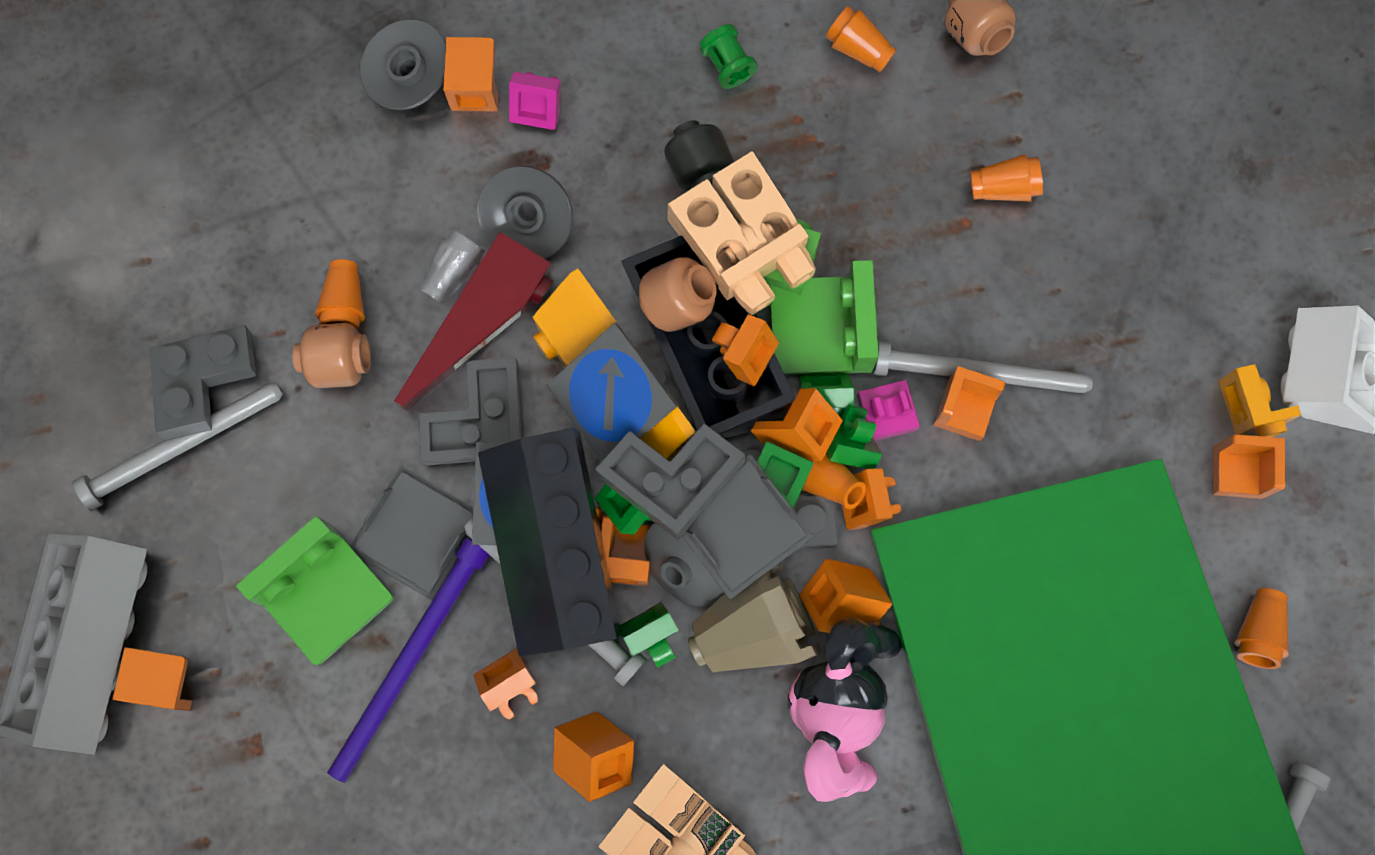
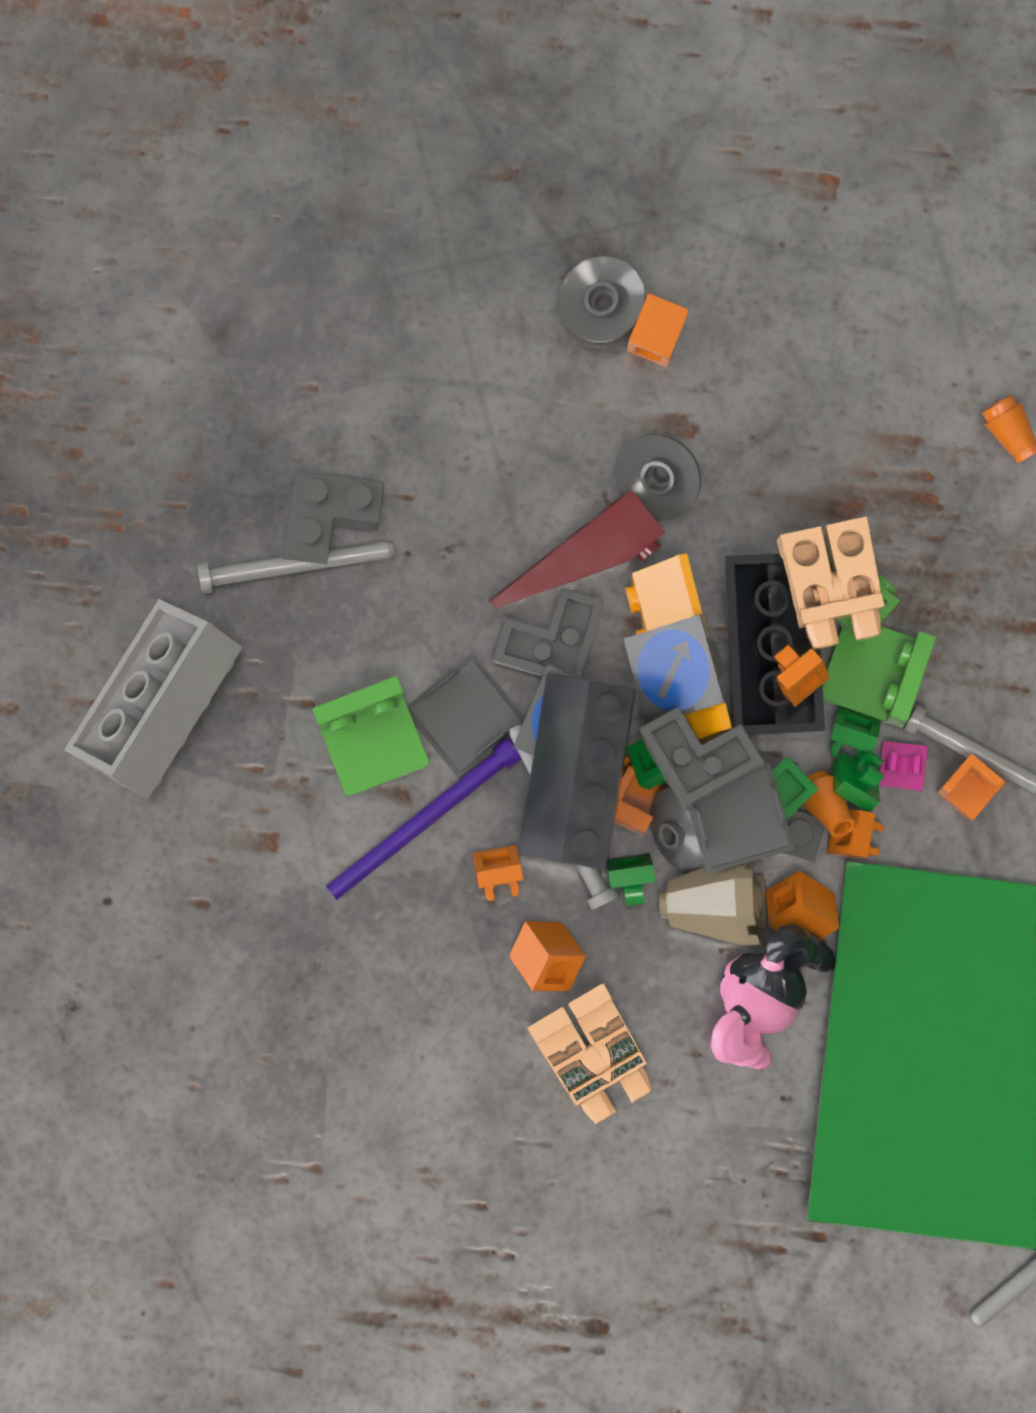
camera: 15 degrees right, 5 degrees up
orange panel [112,647,192,711] -> none
nougat head [292,323,371,388] -> none
orange cone [315,259,365,331] -> none
clear cone [419,229,486,304] -> none
dark pink tile [509,72,561,130] -> none
nougat head [639,257,716,332] -> none
pearl dark grey head [664,120,734,192] -> none
green bush [699,24,758,89] -> none
orange panel [751,388,843,461] -> none

